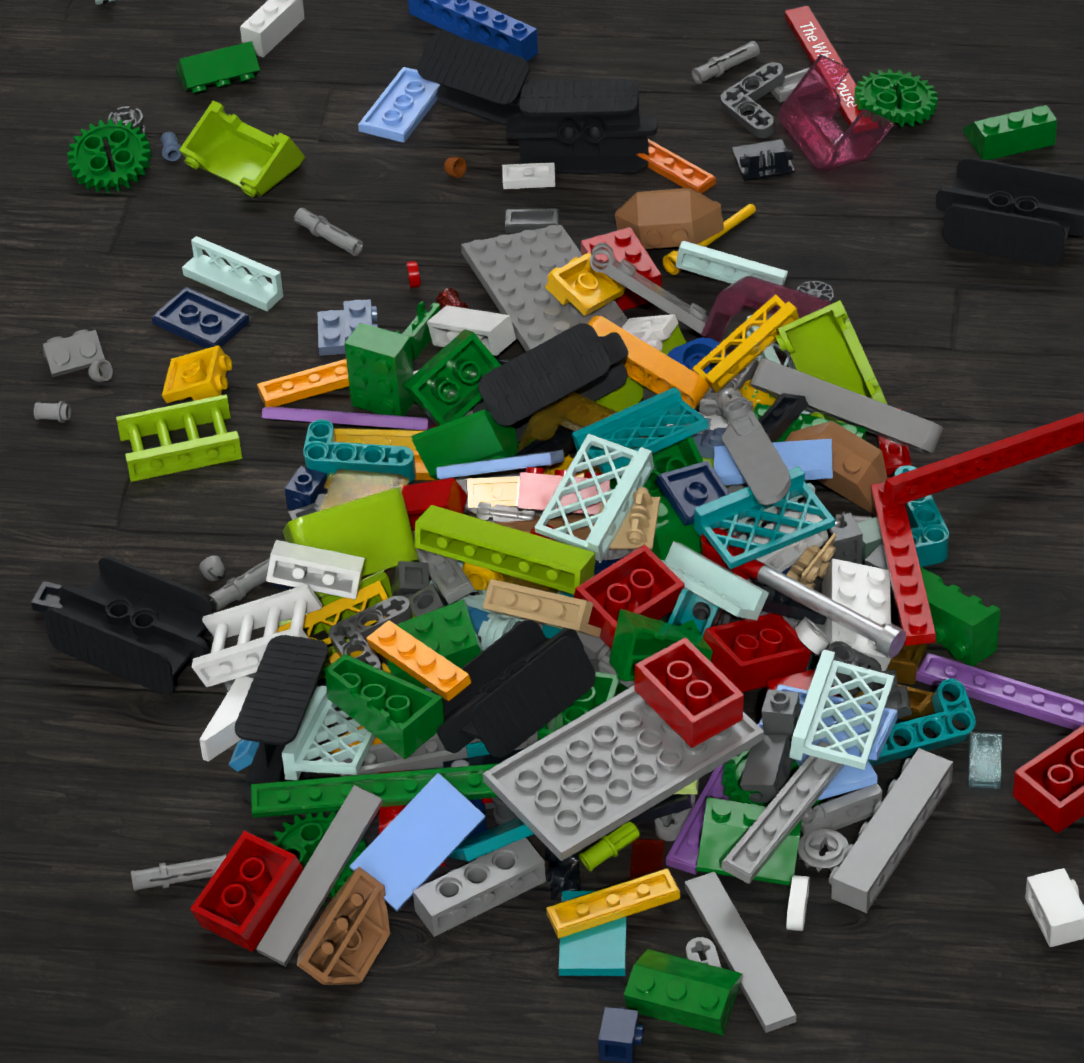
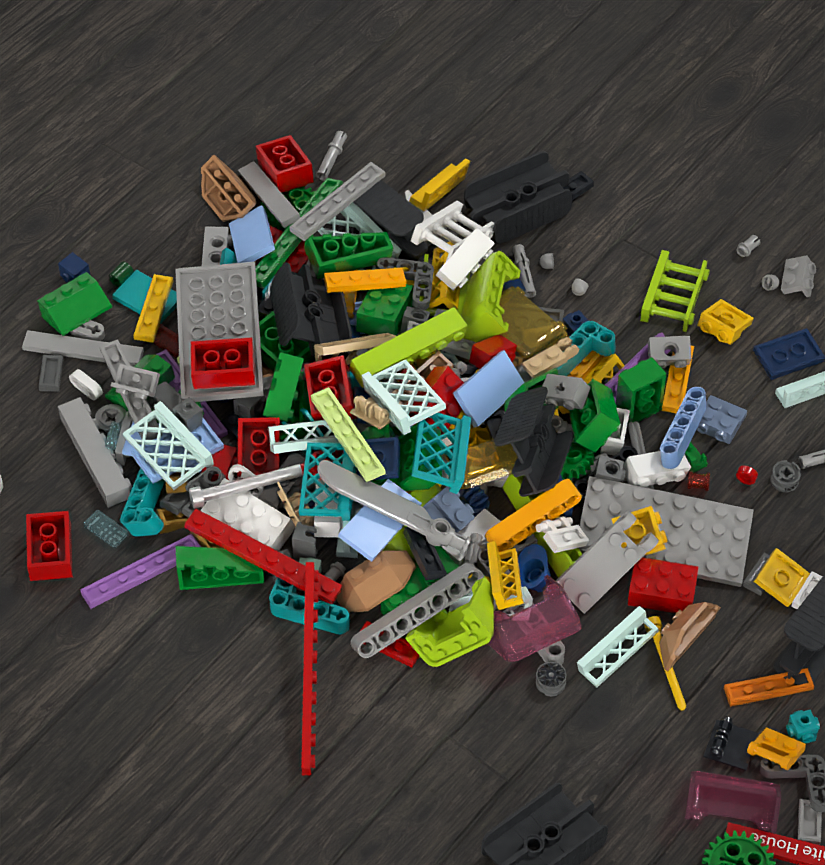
camera: 120 degrees right, 10 degrees up
none -> dark grey tile [39,355,64,391]
none -> clear light blue axle [105,421,121,450]
none -> dark green piece [109,262,134,287]
none -> light grey bracket [111,364,160,400]
none -> light grey tile [290,162,385,241]
none -> yellowish green tile [310,387,385,482]
none -> yellow fence [409,159,470,212]
none -> tan hinge [522,337,579,378]
none -> light grey brick [542,374,591,410]
none -> light grey hinge [572,279,589,296]
none -> dark grey brick [593,456,626,482]
none -> light grey brick [648,336,691,368]
none -> medium blue beam [660,387,707,469]
none -> light orange plate [747,727,806,770]
none -> yellow plate [753,548,810,607]
none -> dark grey wheel [770,460,801,492]
none -> teal brick [786,710,820,744]

